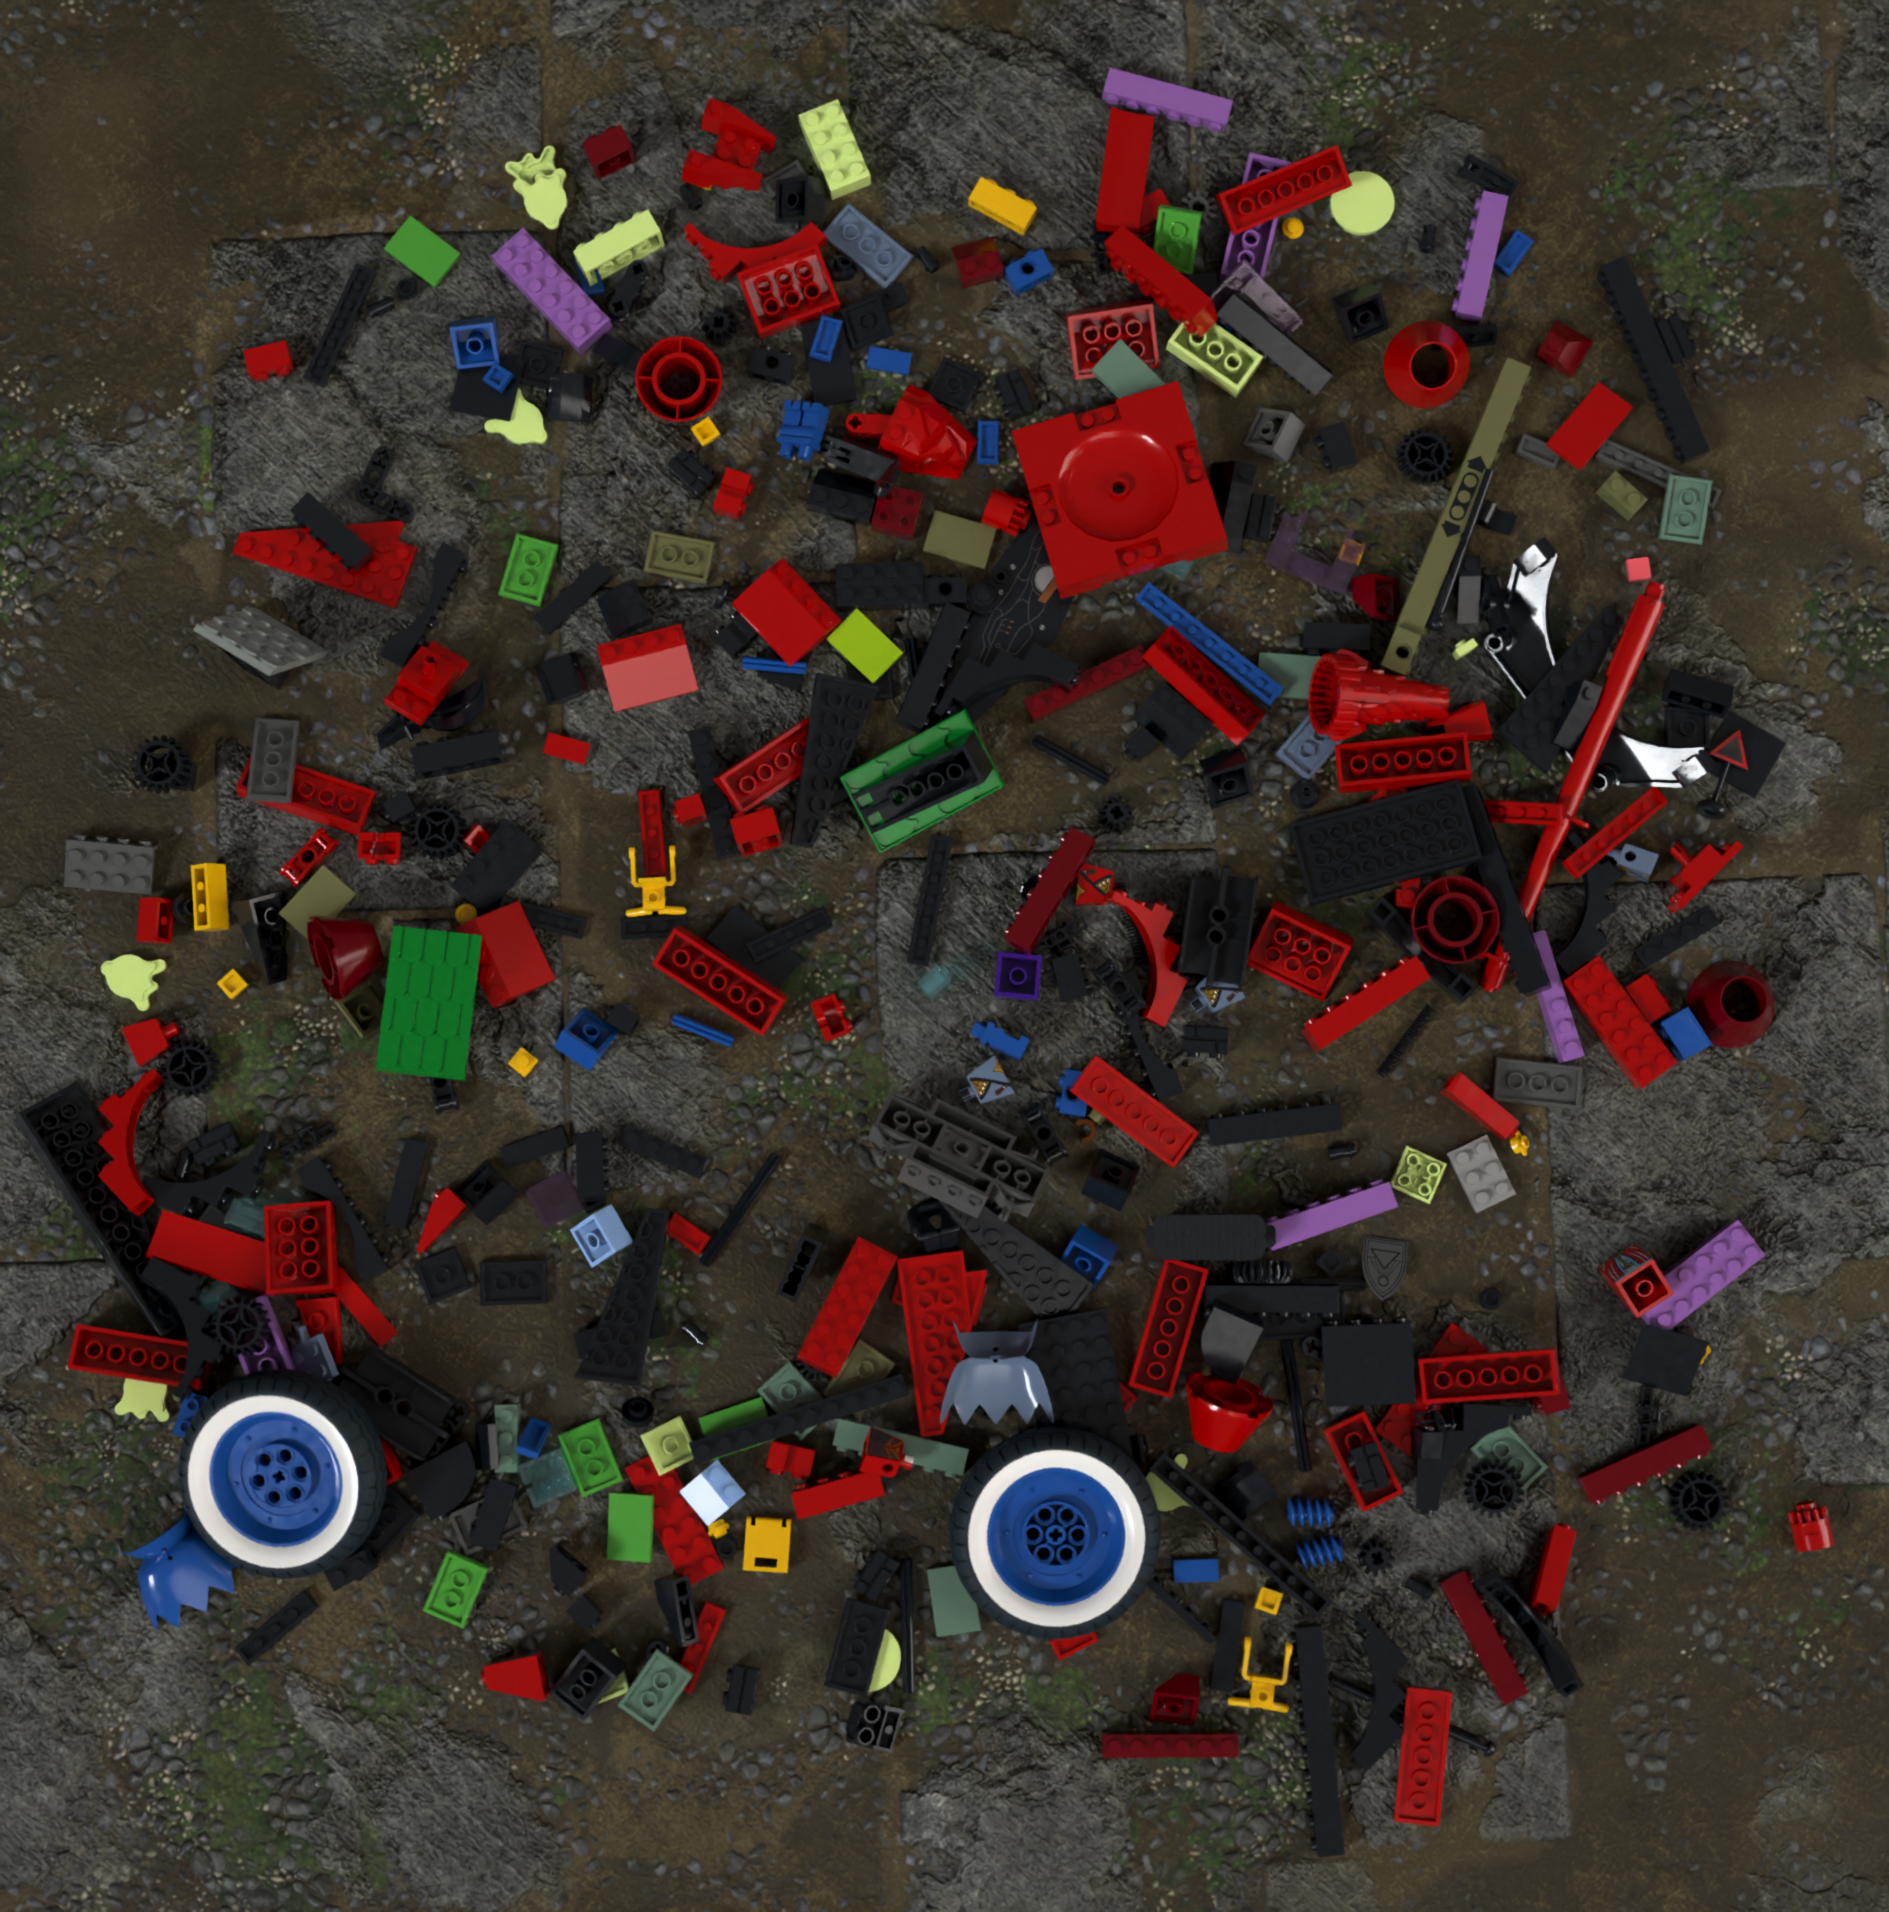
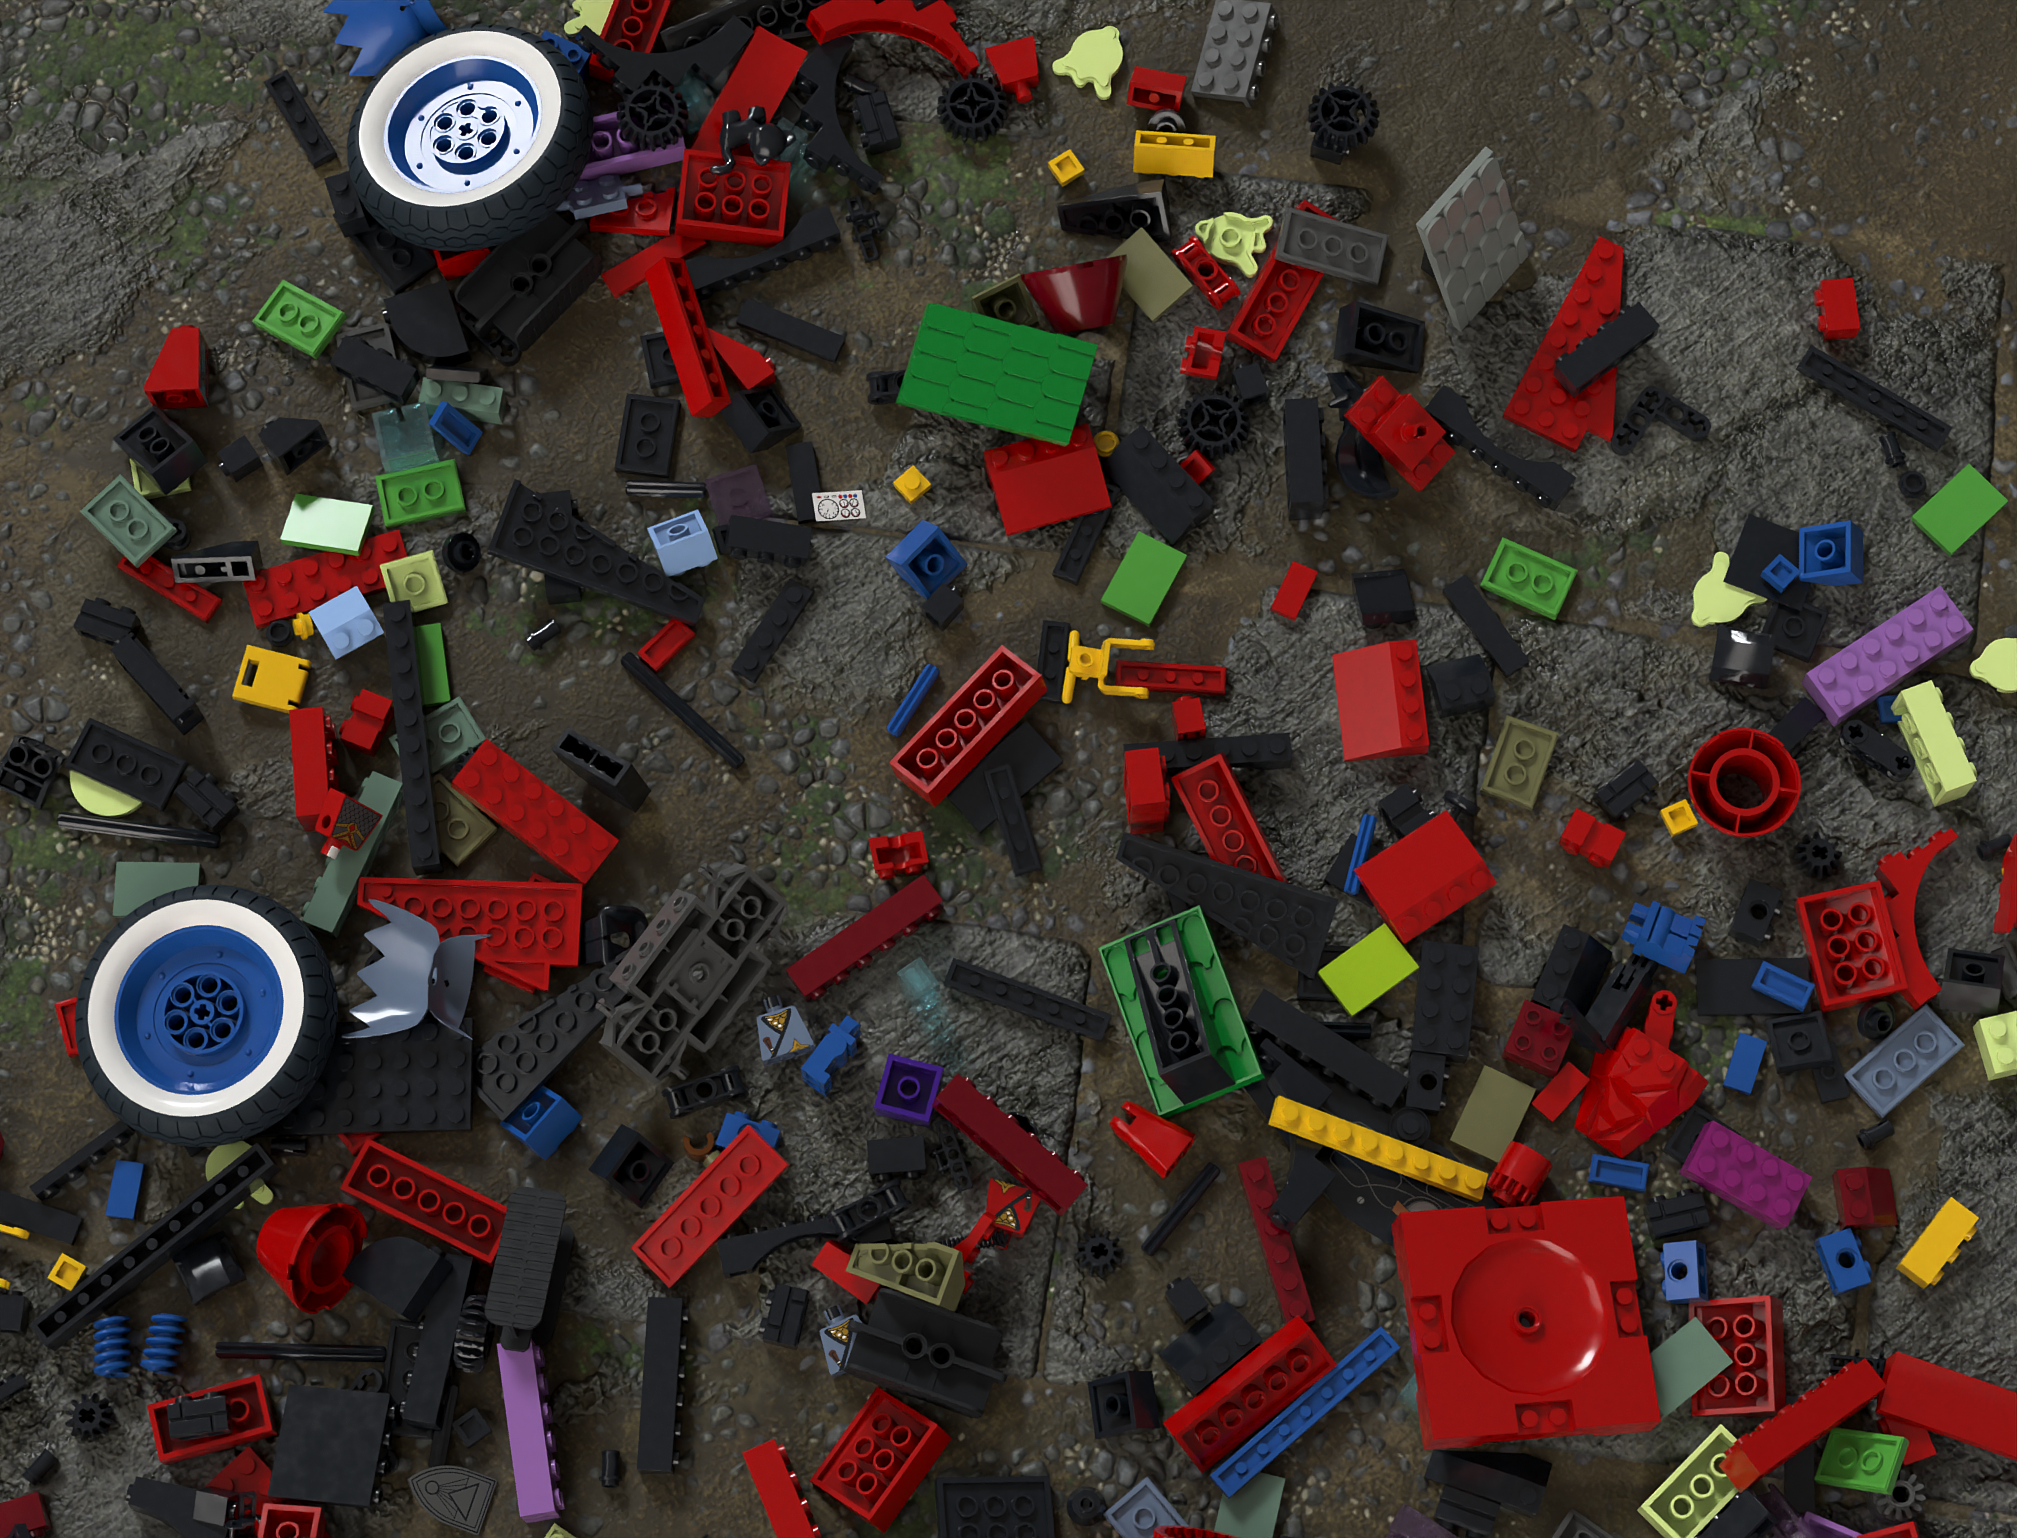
camera: 105 degrees right, 10 degrees down
none -> black door [110,632,205,735]
none -> black axle [625,480,706,498]
none -> red brick [644,257,732,417]
none -> black animal [710,106,796,176]
none -> dark red brick [786,874,944,1002]
none -> white sticker [812,490,866,521]
none -> olive wedge [846,1242,965,1312]
none -> bright green tile [1101,531,1187,627]
none -> red piece [1109,1101,1196,1180]
none -> yellowish green tile [1195,212,1273,278]
none -> yellow plate [1268,1096,1488,1202]
none -> black slope [1333,301,1425,374]
none -> red tile [1531,1061,1590,1123]
none -> blue brick [1660,1240,1709,1304]
none -> magenta brick [1679,1121,1813,1230]

